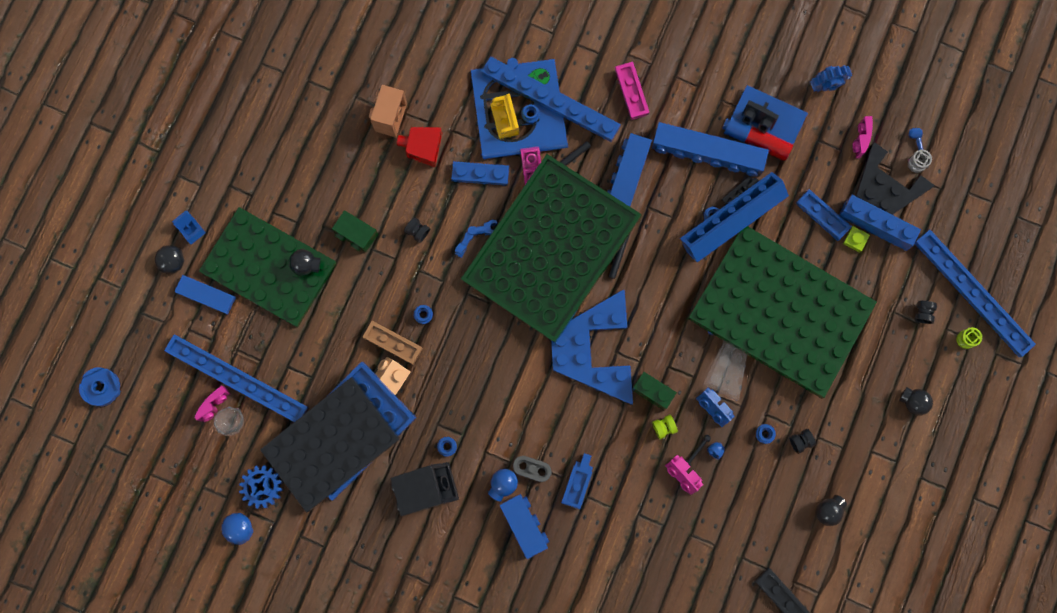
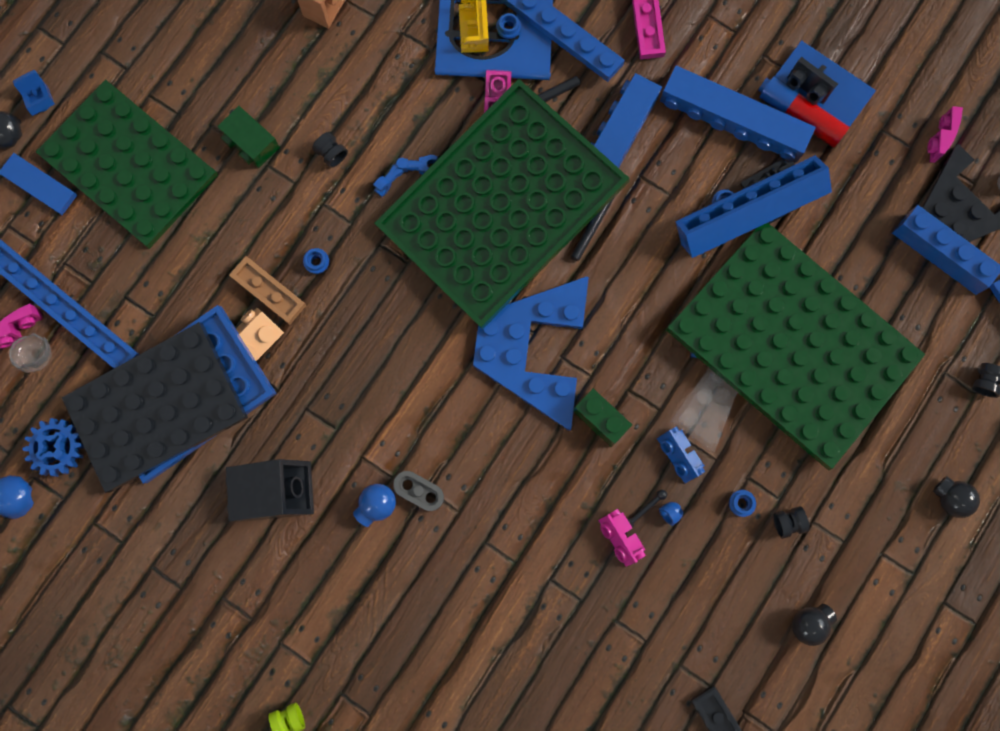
camera: 10 degrees right, 0 degrees up
black piece [289,249,321,275] -> none
red torso [397,127,442,167] -> none
blue plate [437,437,457,457] -> none
blue plate [452,161,509,186] -> none
blue brick [500,494,549,559] -> none
blue hinge [561,453,593,509] -> none
lime wheel [652,415,678,440] -> none
blue tile [796,189,852,241] -> none
blue gear [810,65,852,92] -> none
lime plate [843,226,870,253] -> none

